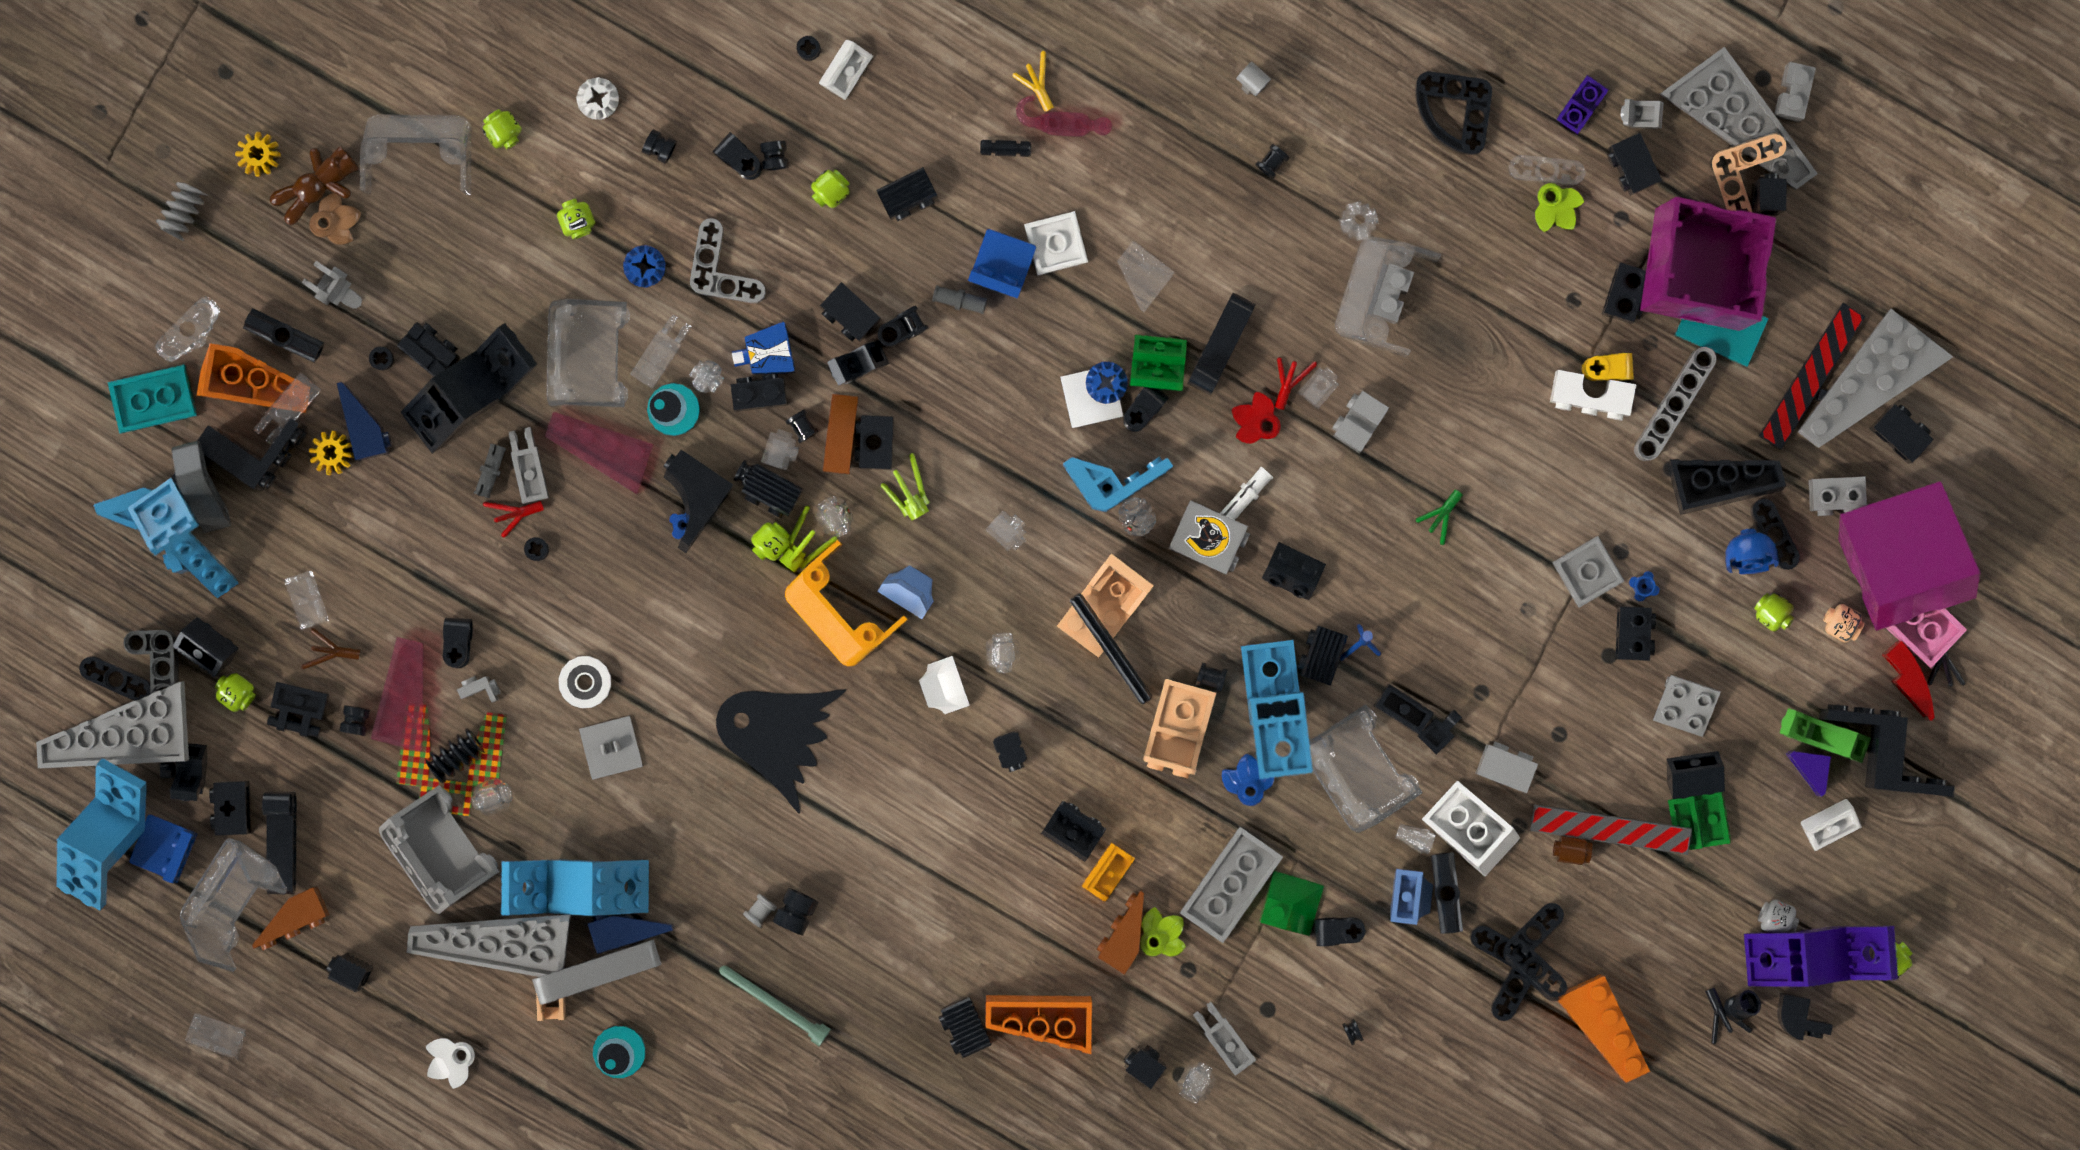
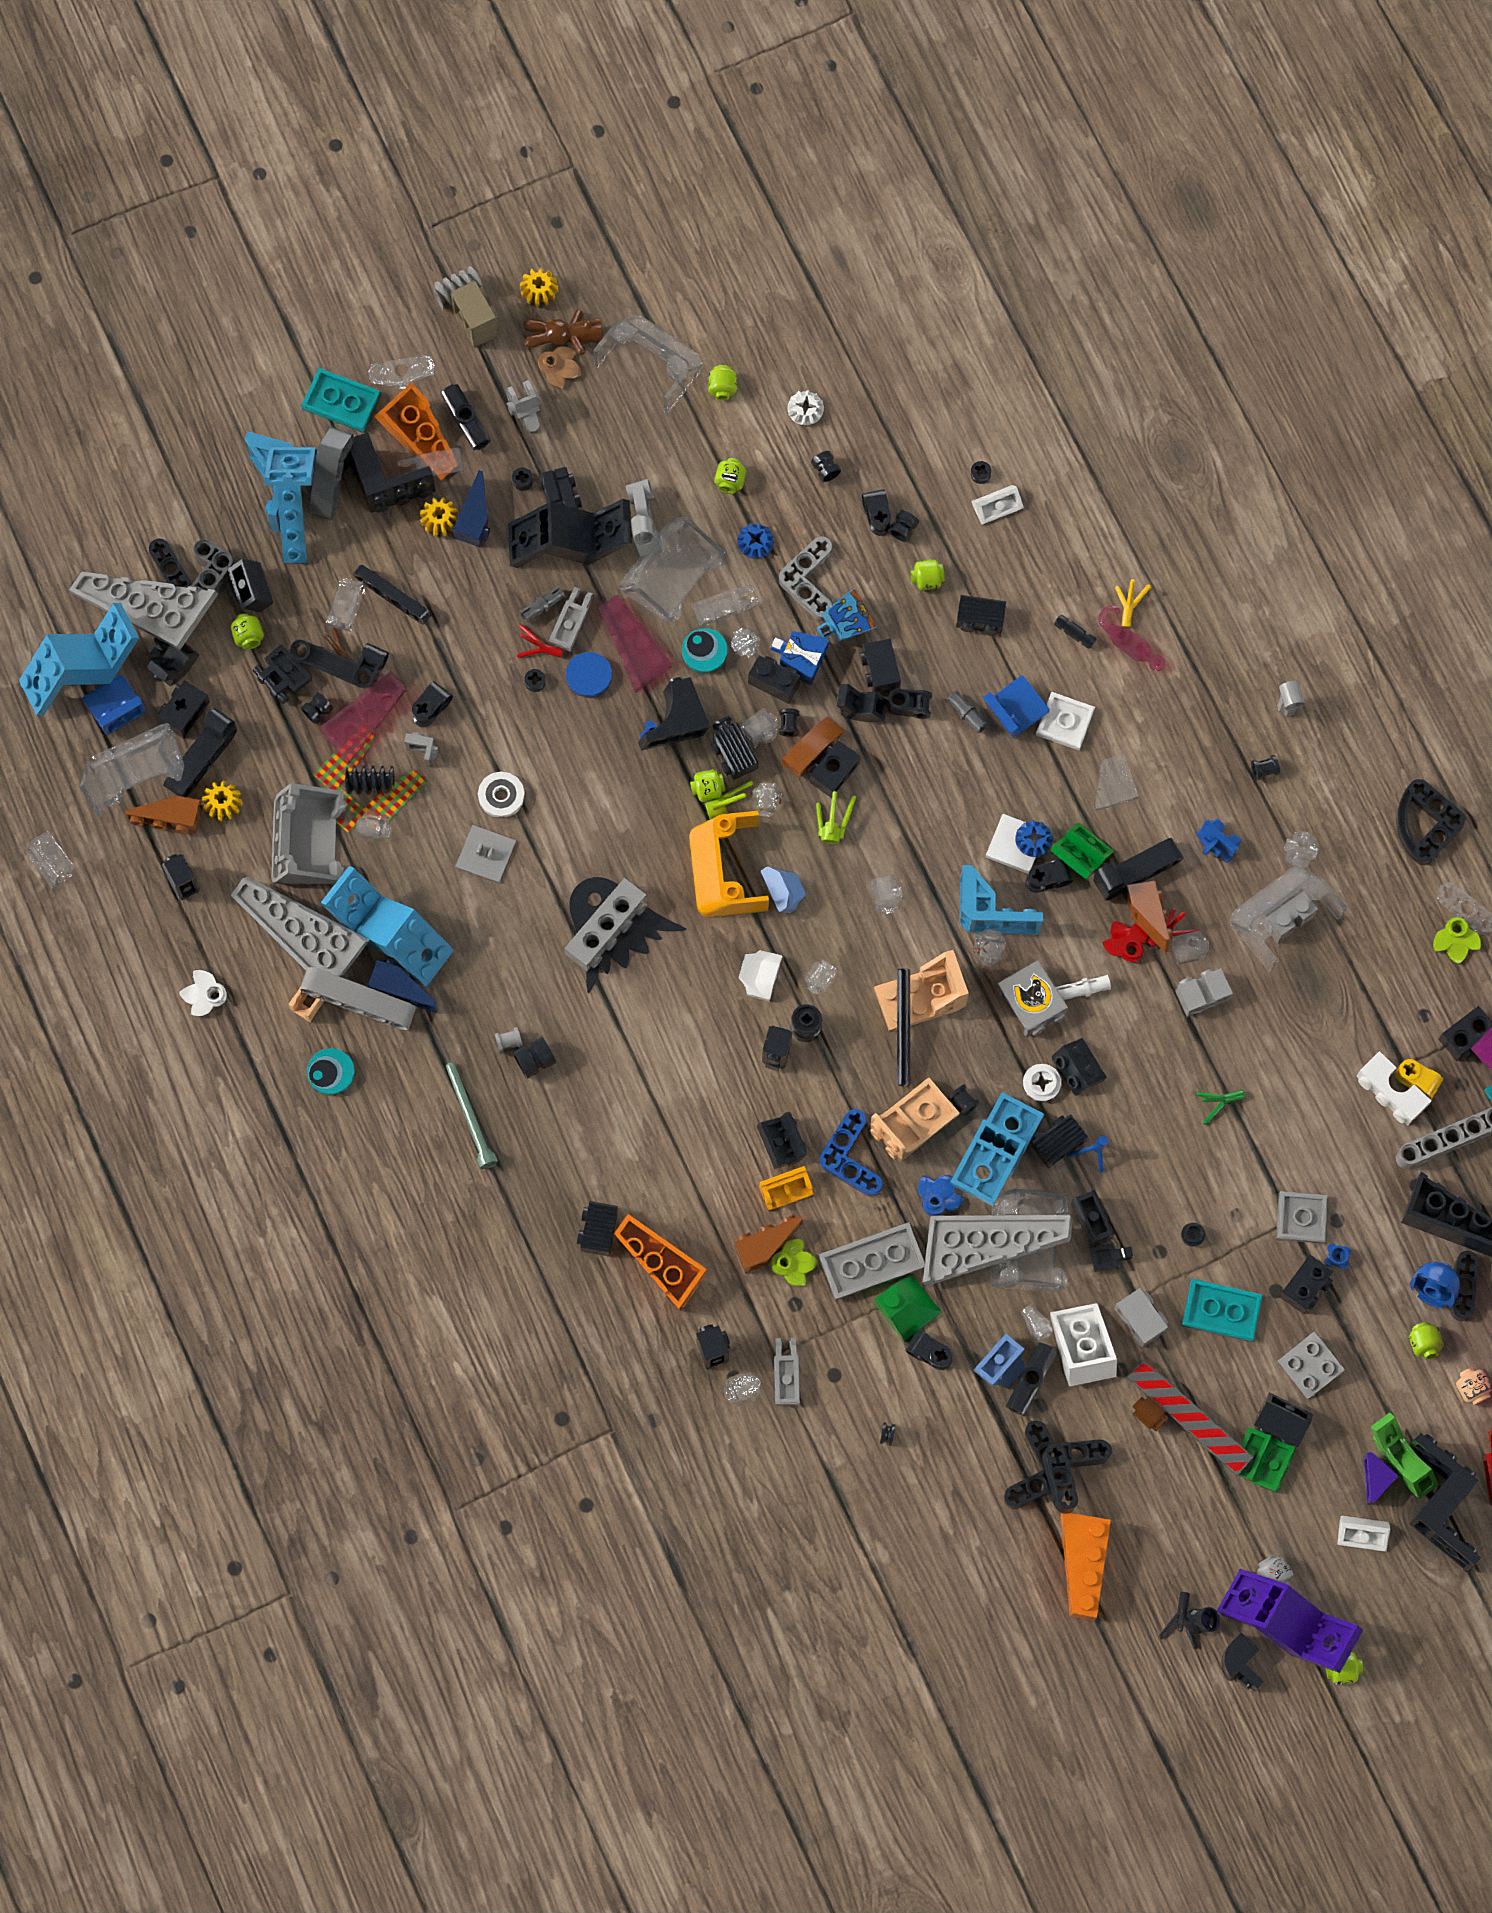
camera: 30 degrees right, 15 degrees down
none -> yellow gear [202,781,243,822]
none -> black piece [290,640,389,689]
none -> black beam [353,565,431,625]
none -> dark tan brick [451,281,499,348]
none -> light grey brick [564,878,647,971]
none -> blue tile [566,652,612,698]
none -> light grey piece [626,479,663,557]
none -> black wheel [791,1004,822,1042]
none -> torso [817,588,877,642]
none -> blue beam [820,1109,882,1197]
none -> light grey wing [923,1215,1073,1286]
none -> white gear [1023,1064,1061,1102]
none -> slope [1126,881,1173,952]
none -> black plate [1181,1223,1205,1247]
none -> teal tile [1182,1278,1263,1342]
none -> blue hips [1196,818,1241,863]

